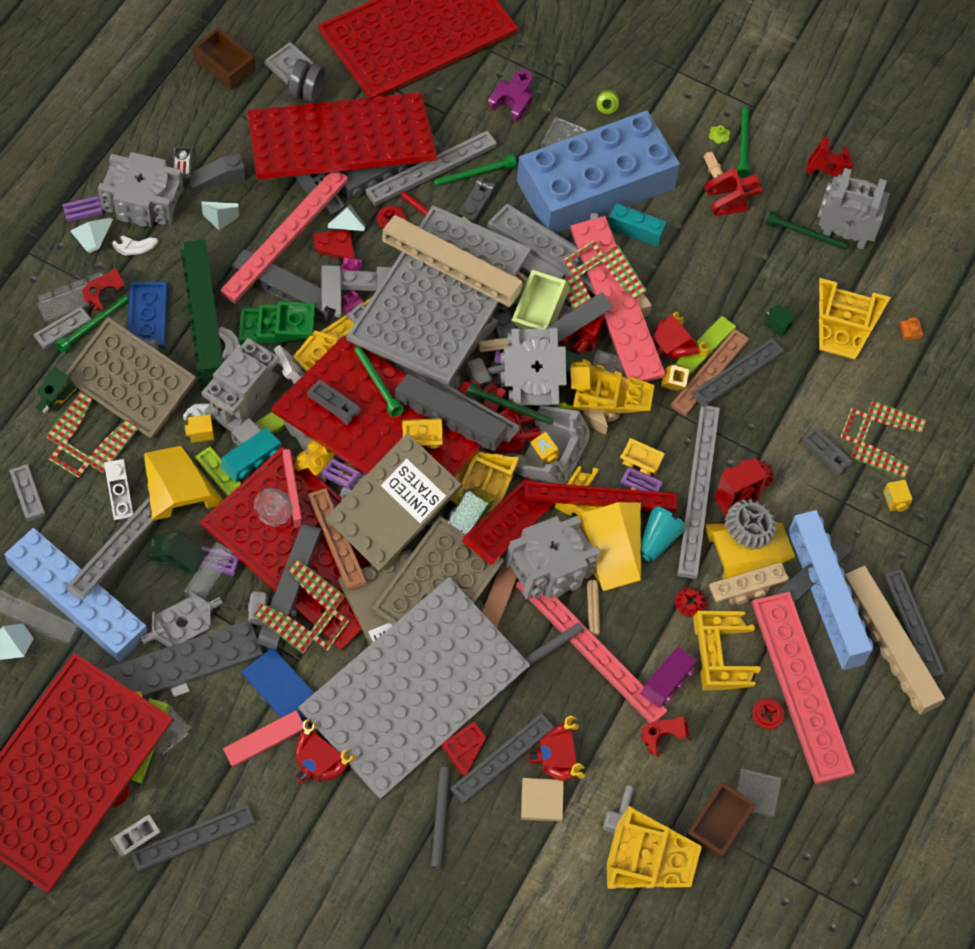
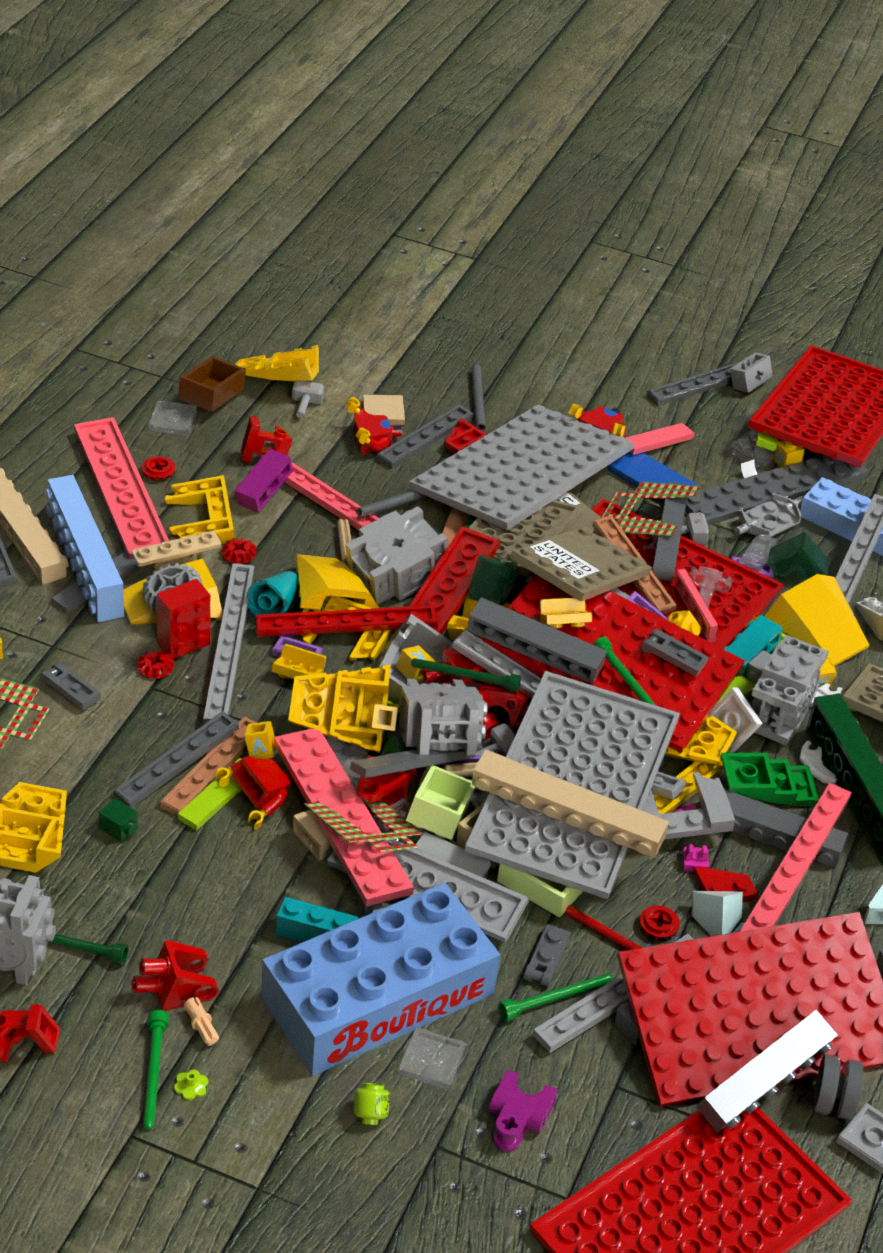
camera: 175 degrees right, 20 degrees down
none -> brick [696,1010,837,1133]

